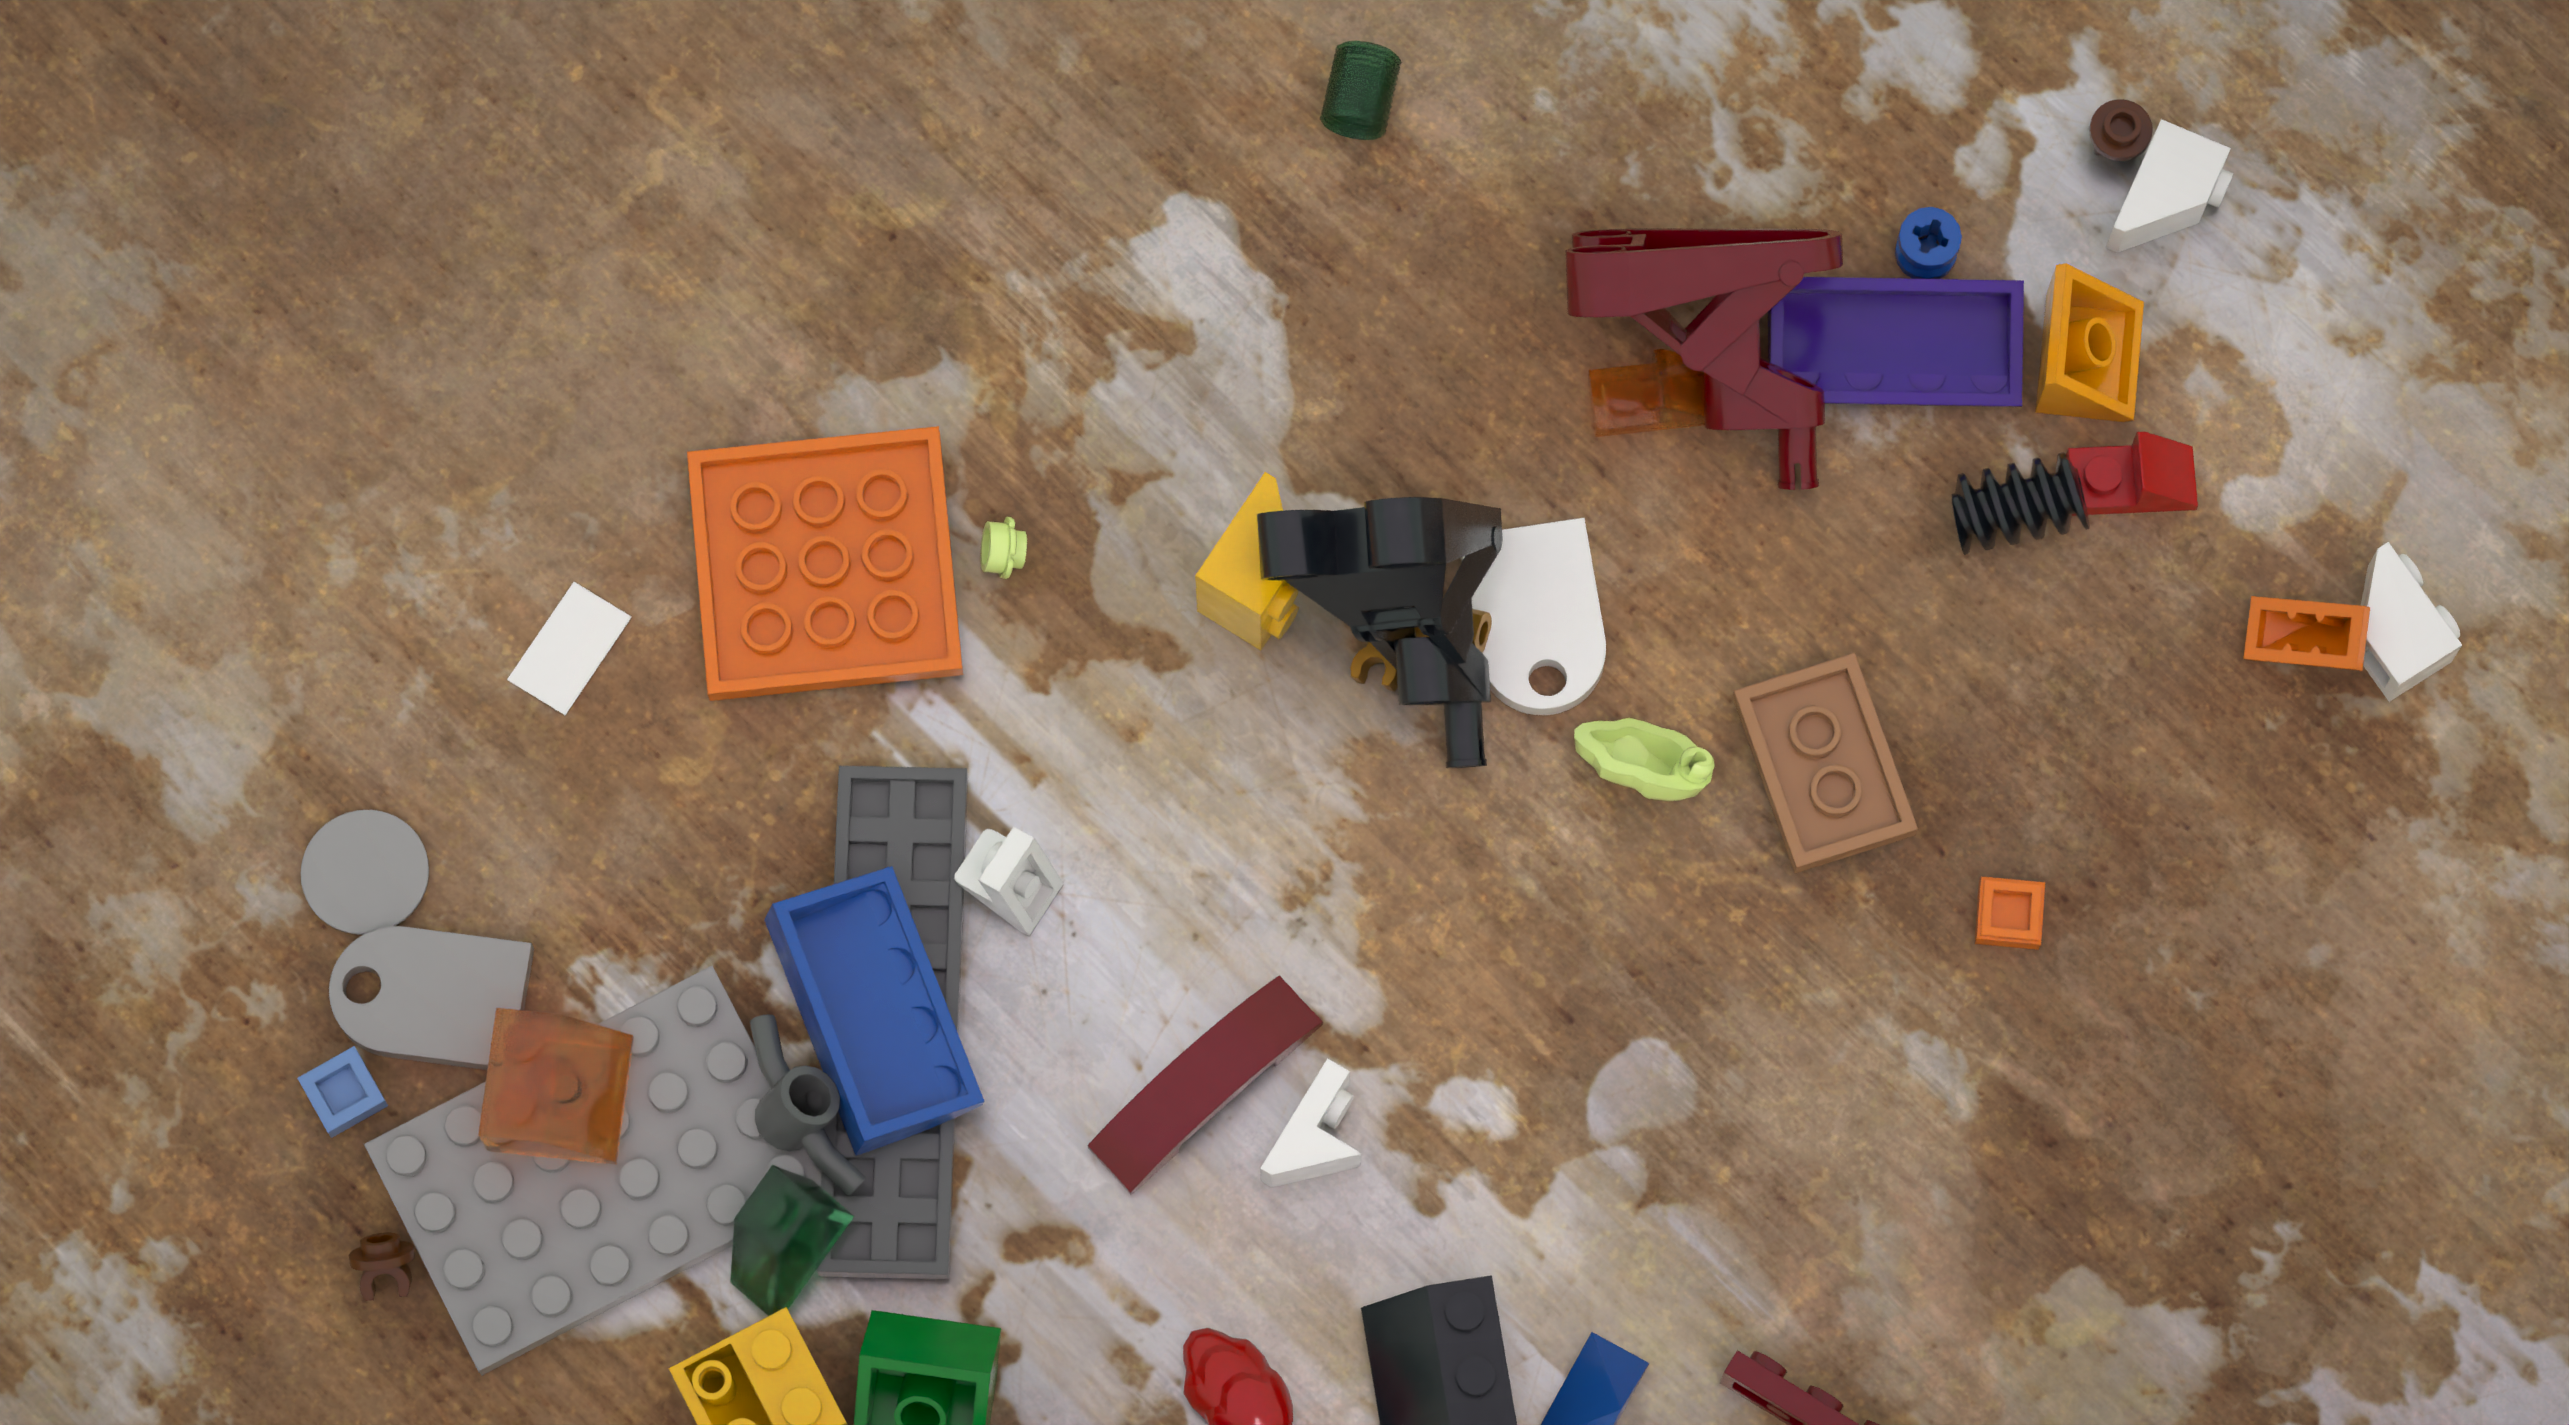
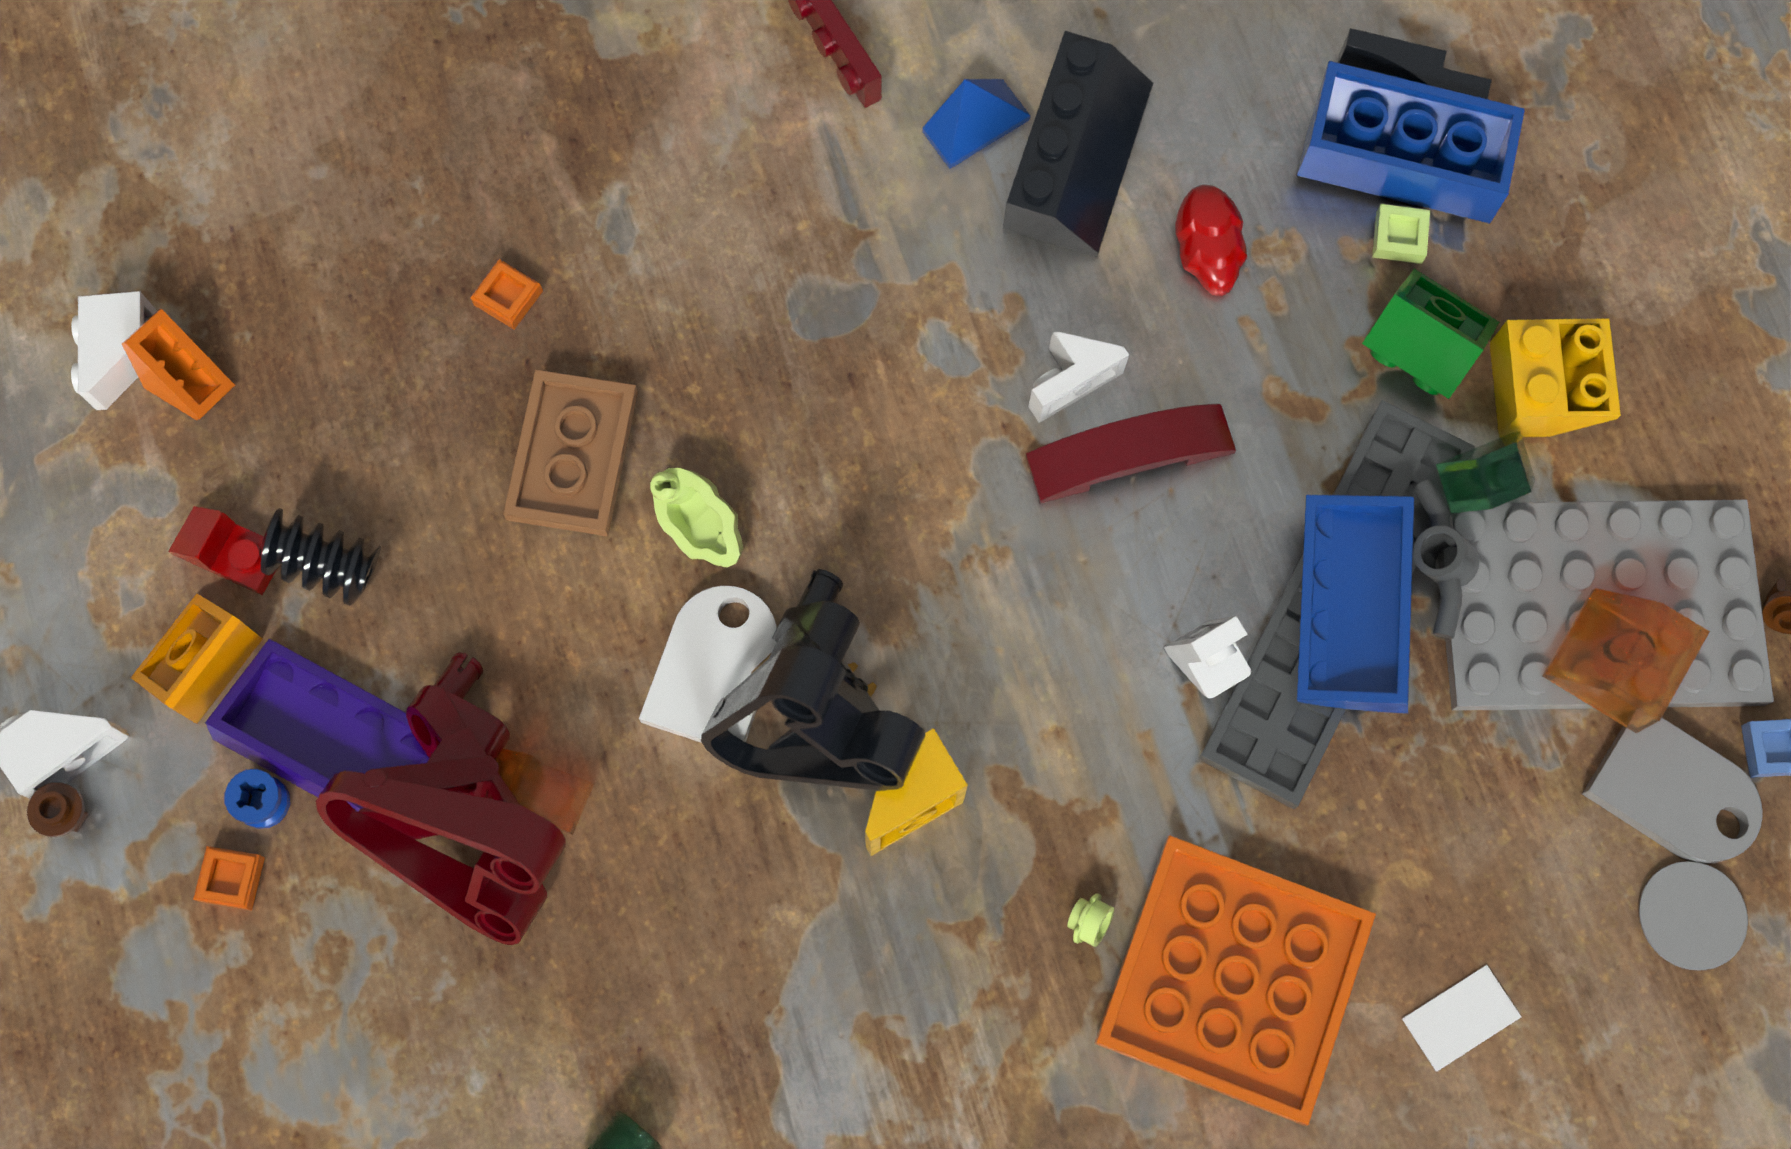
camera: 155 degrees left, 0 degrees up
none -> orange tile [193,846,265,911]

